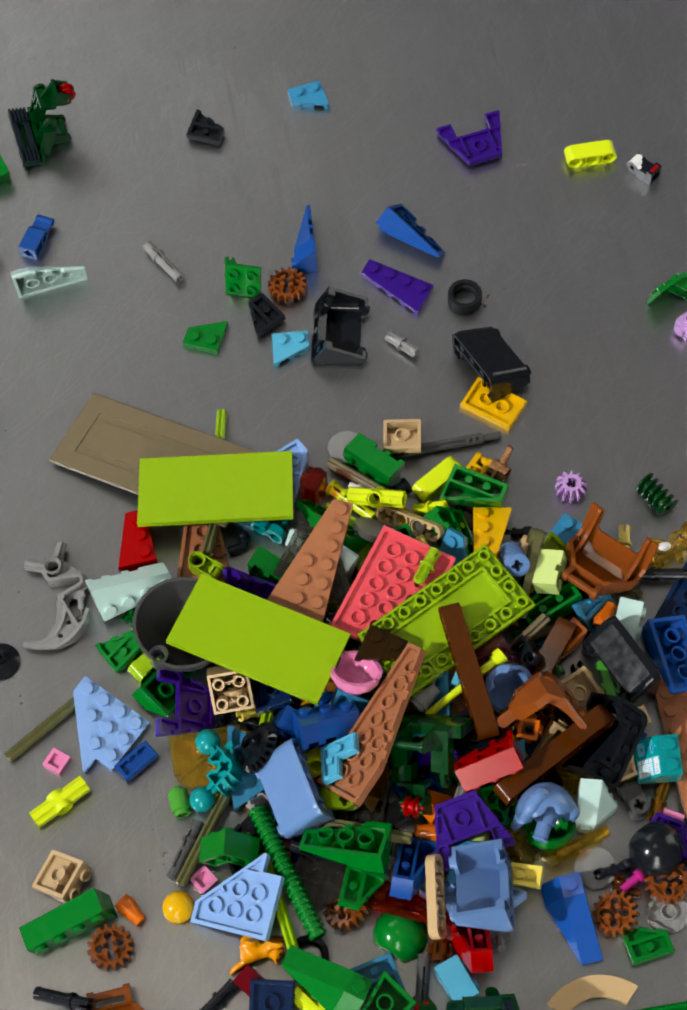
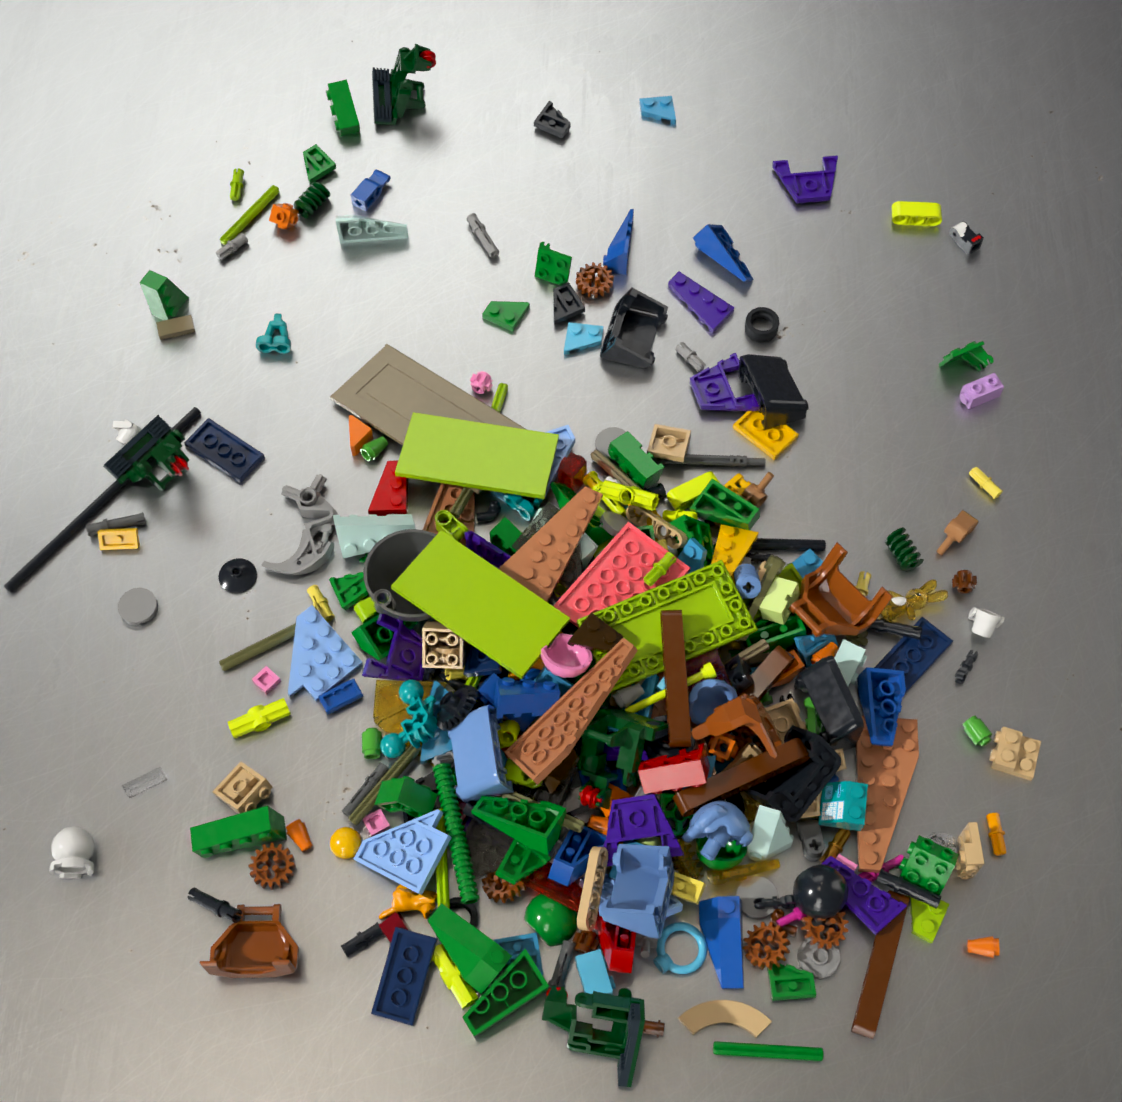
camera: 10 degrees right, 0 degrees up
medium azure tile [321,732,360,785] -> none
lavender gear [555,470,588,504] -> none
none -> light yellow pin [307,585,335,622]
none -> orange slope [349,415,374,456]
none -> bright green cone [360,436,388,461]
none -> bright pink gear [470,371,493,394]
none -> medium azure piece [653,922,707,974]
none -> dark purple wing [689,353,759,411]
none -> black axle [751,538,826,551]

